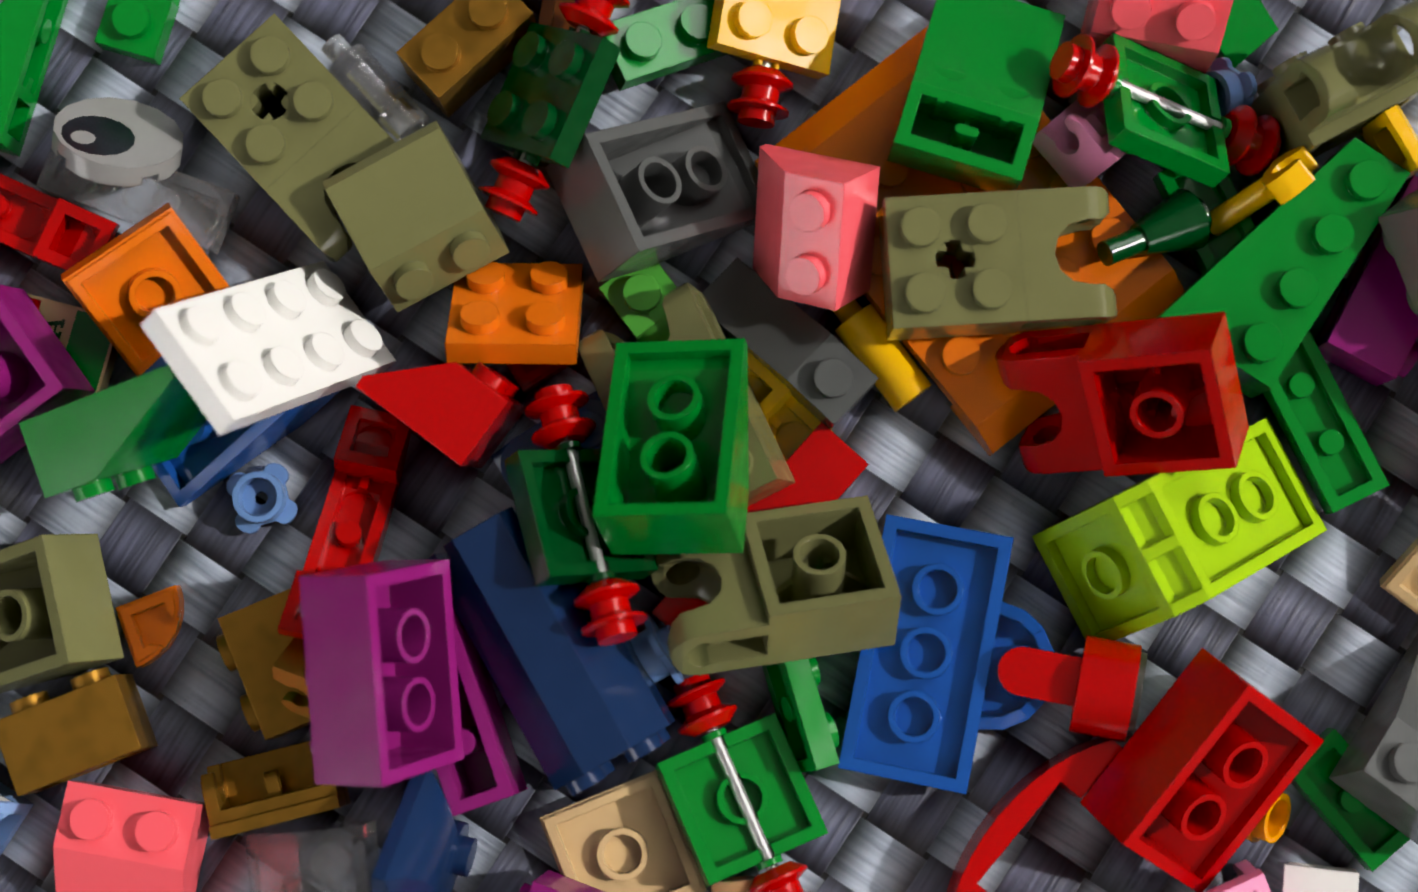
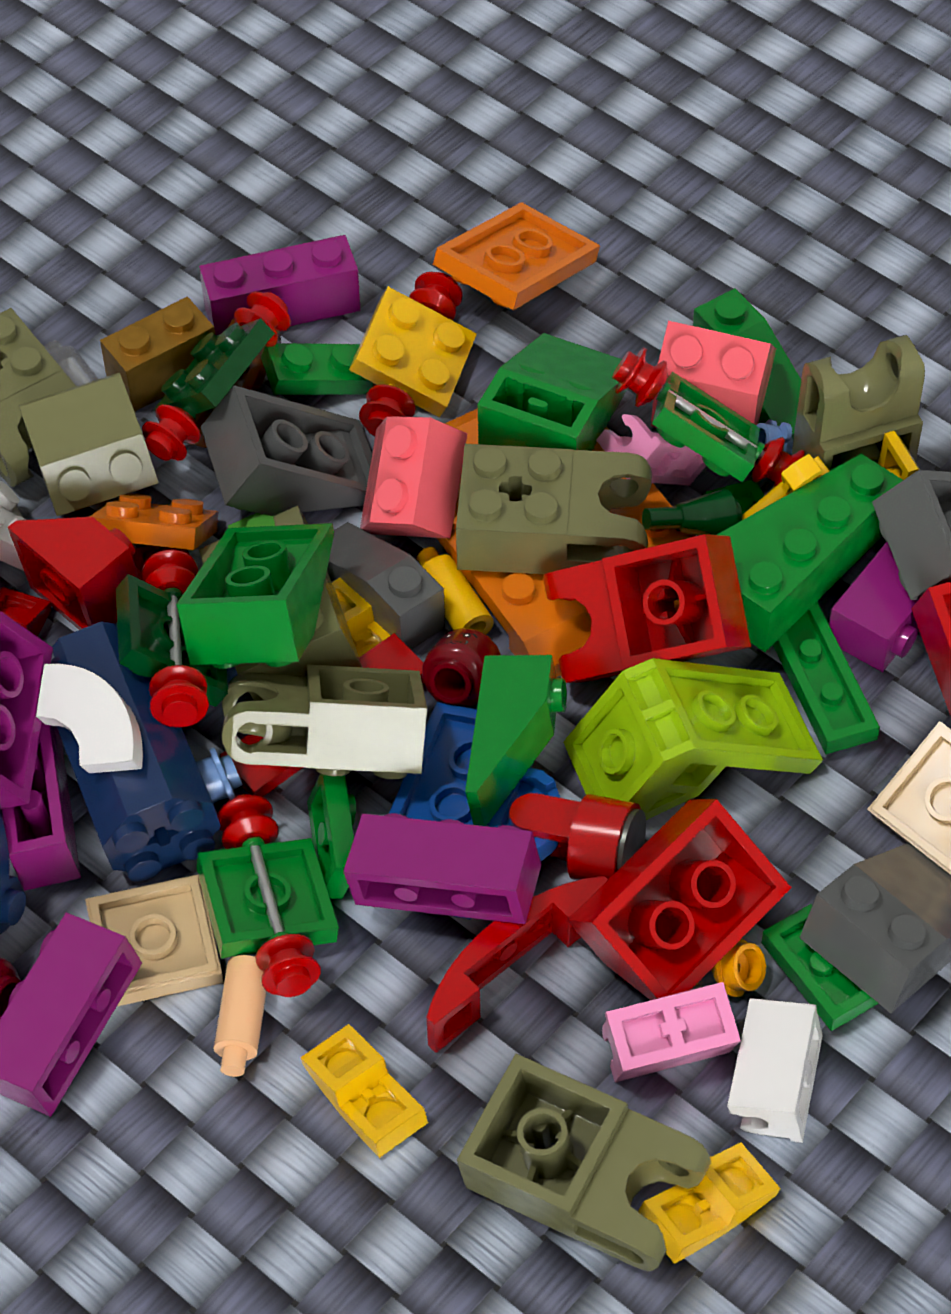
camera: 10 degrees right, 30 degrees down
none -> white tile [36,664,143,773]
none -> magenta brick [343,813,541,924]
none -> dark red head [422,628,501,708]
none -> green slope [465,655,567,826]

